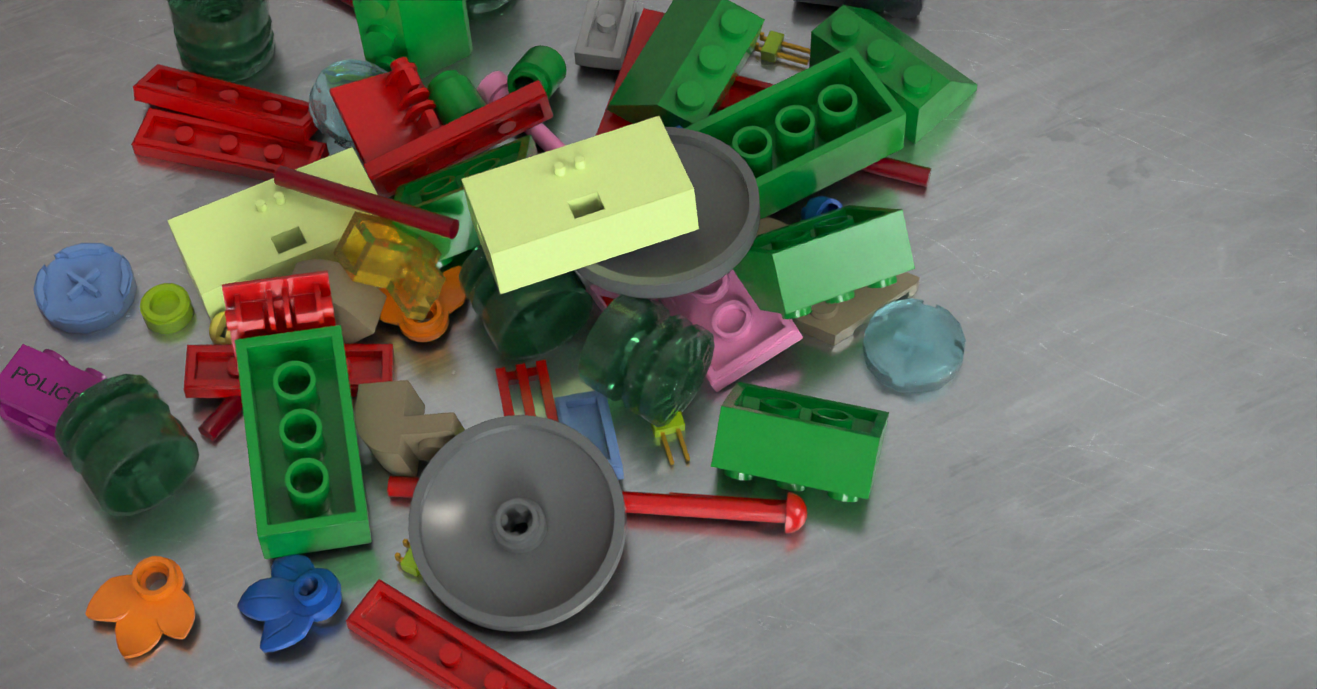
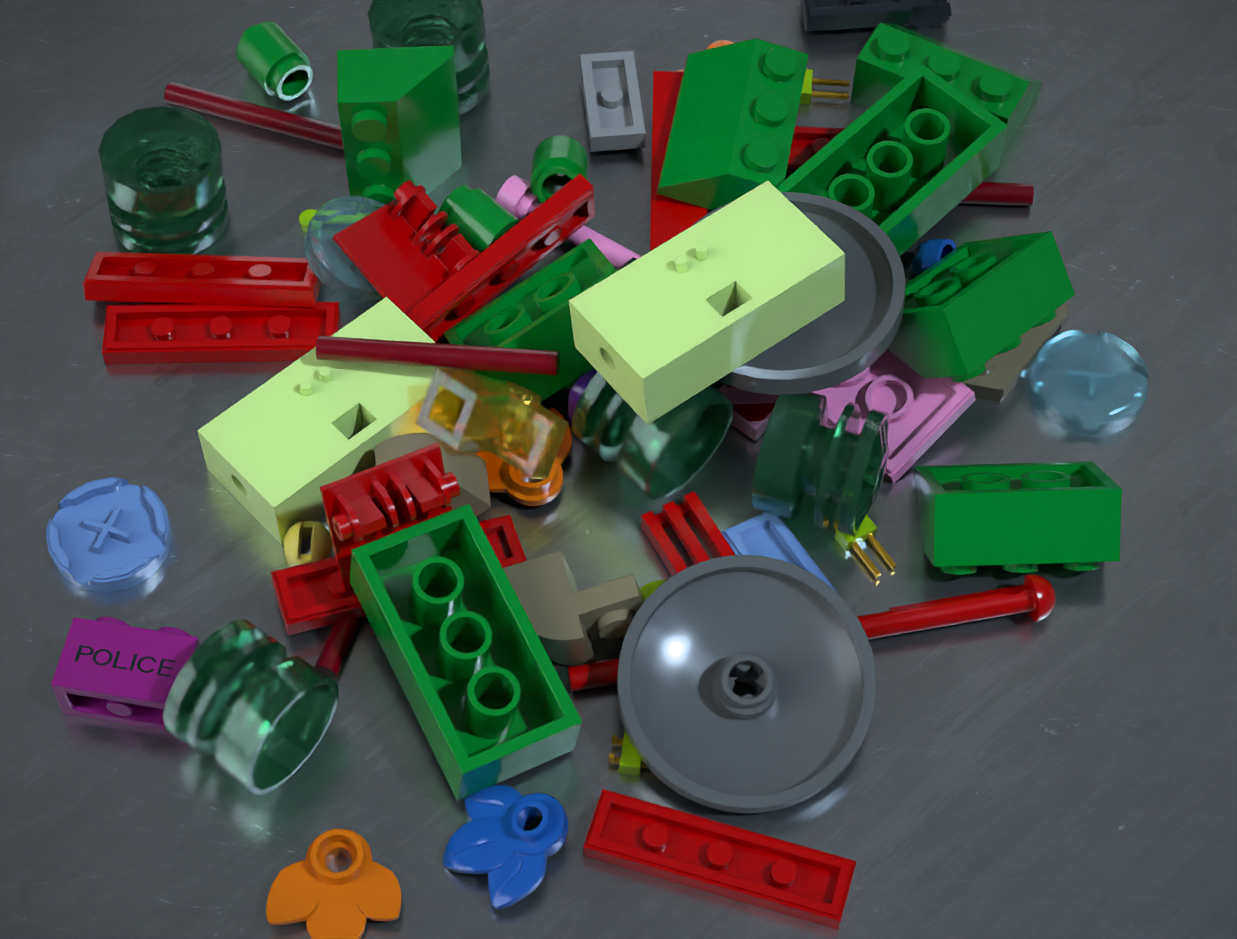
camera: 20 degrees left, 0 degrees up
lime tile [140,283,194,334] -> none

